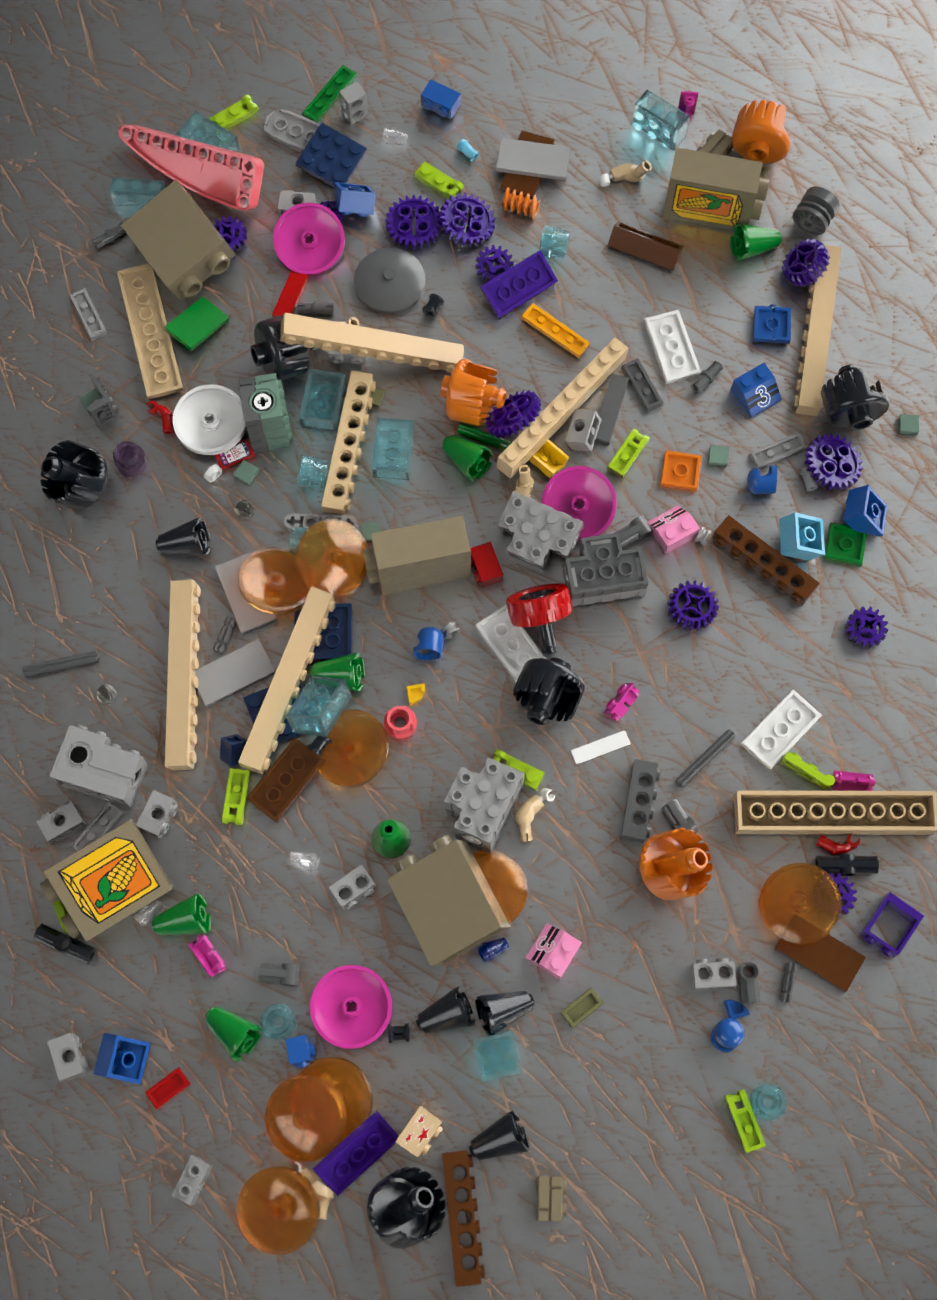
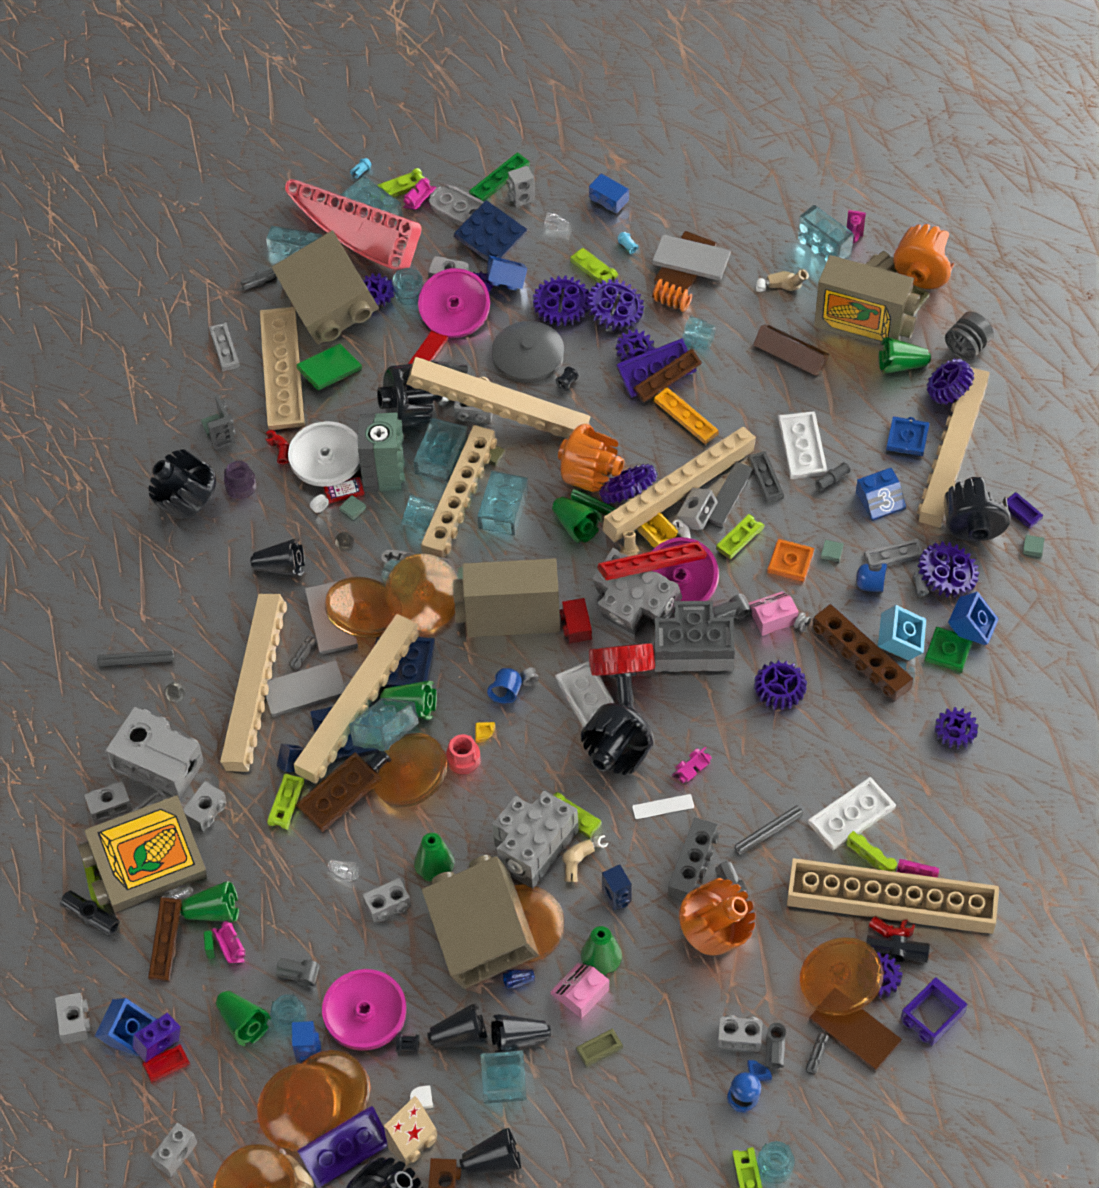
camera: 10 degrees right, 15 degrees down
none -> dark purple brick [133,1013,181,1063]
none -> reddish brown tile [148,897,182,982]
none -> green tile [203,931,216,959]
none -> medium azure pin [350,158,372,179]
none -> clear light blue piece [392,268,423,305]
none -> dark pink hinge [403,177,436,210]
none -> white tile [410,1085,433,1109]
none -> green cone [581,926,622,975]
none -> red tile [597,541,707,581]
none -> dark blue brick [602,864,632,910]
none -> reddish brown tile [633,348,702,403]
none -> white arm [673,519,690,538]
none -> dark purple tile [1007,492,1043,529]

